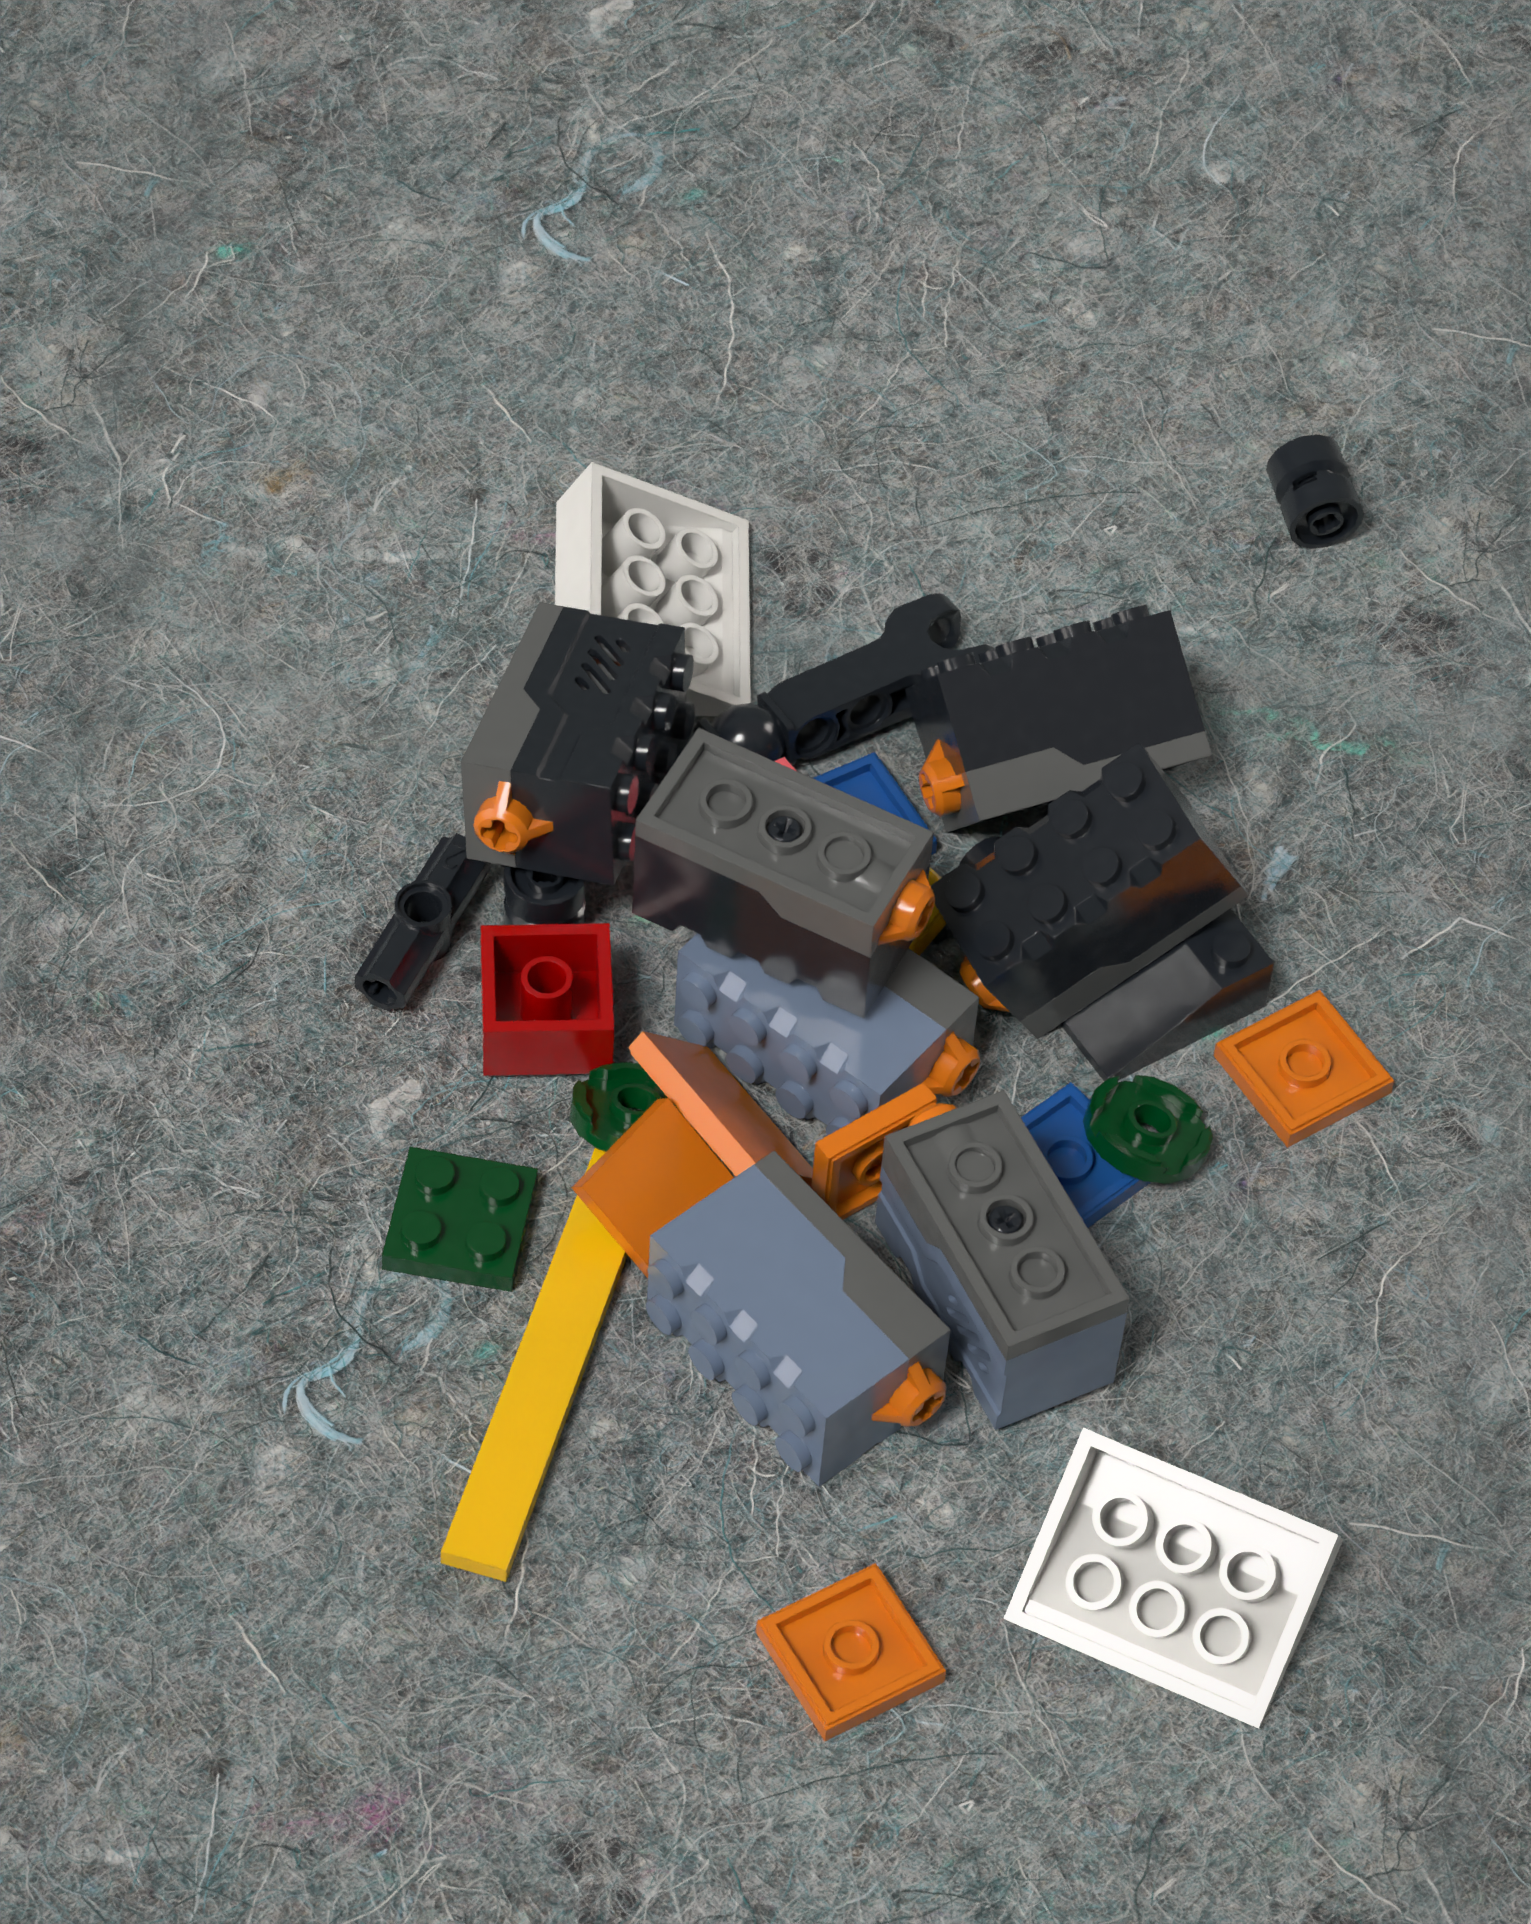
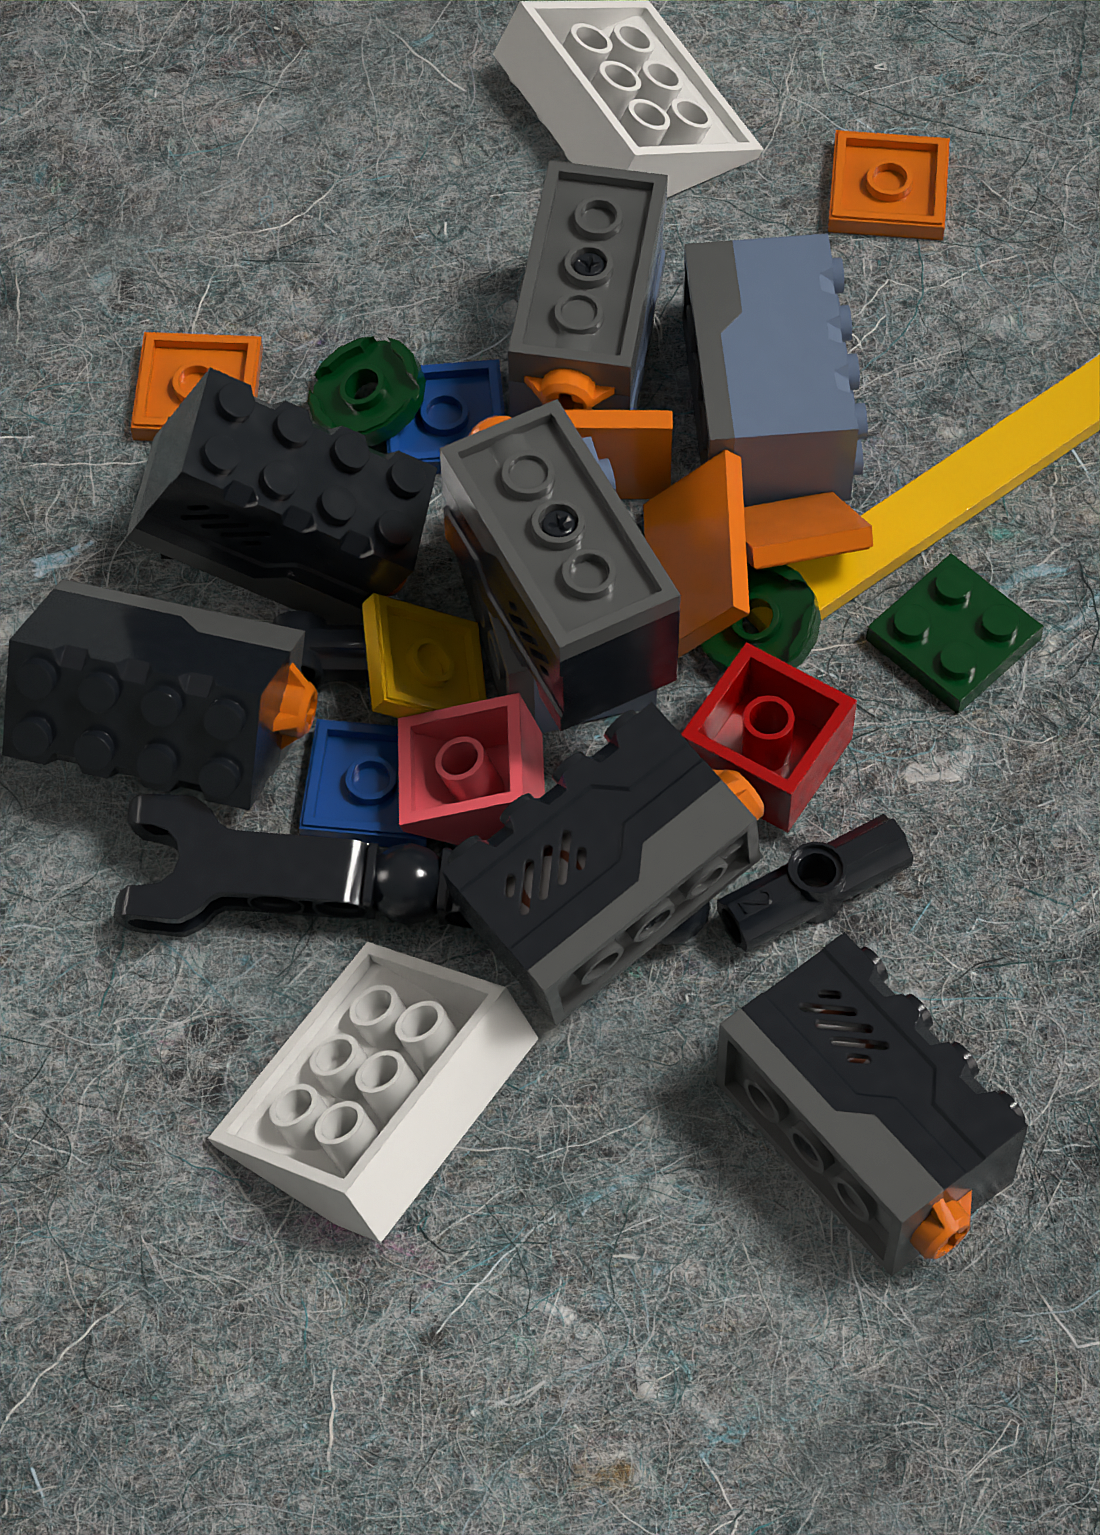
camera: 140 degrees left, 5 degrees up
none -> piece [715,932,1028,1277]

